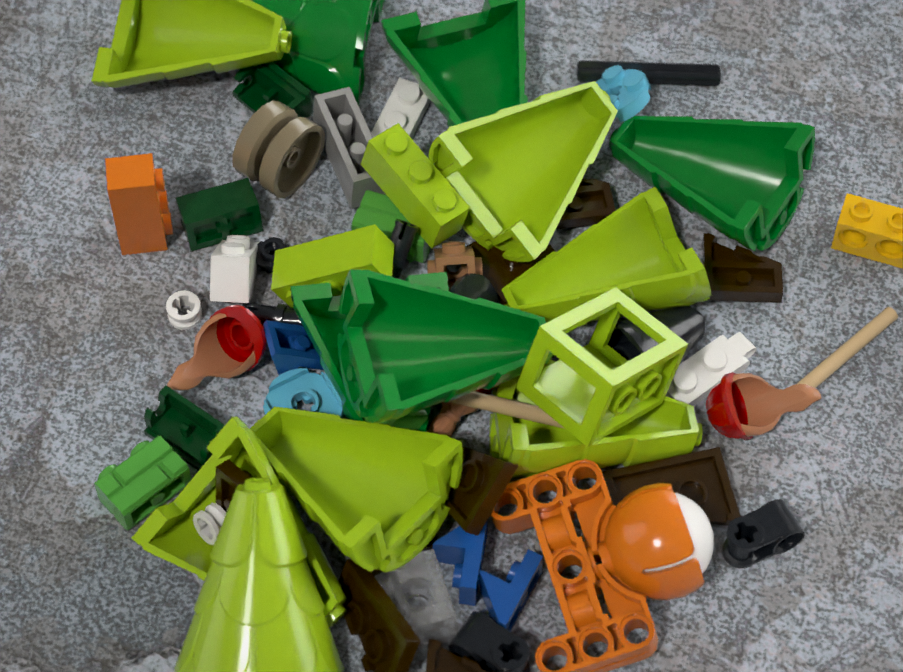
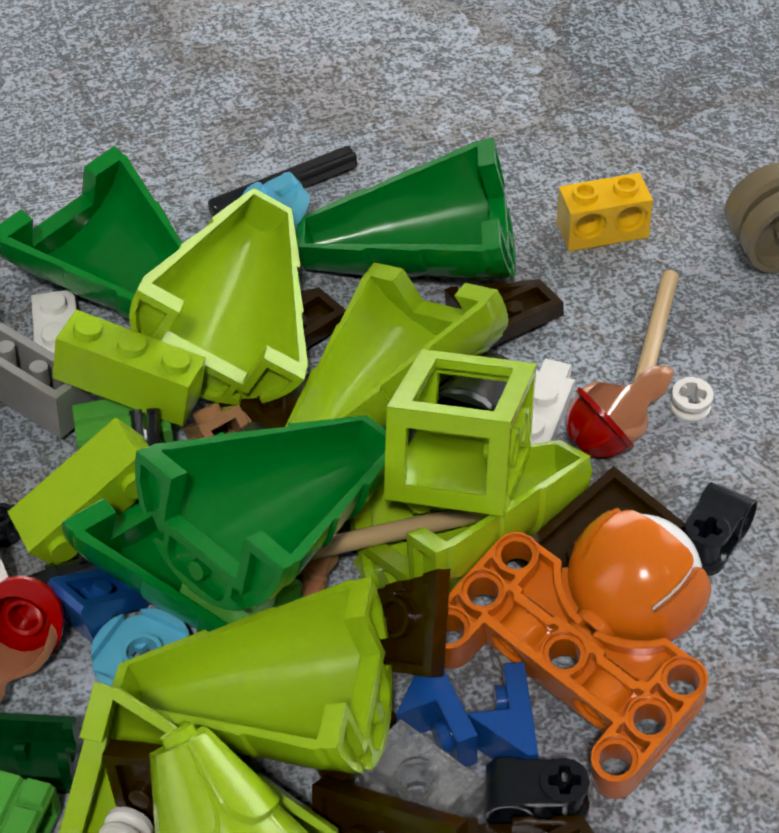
camera: 30 degrees left, 10 degrees down
none -> white bush [670,377,714,421]

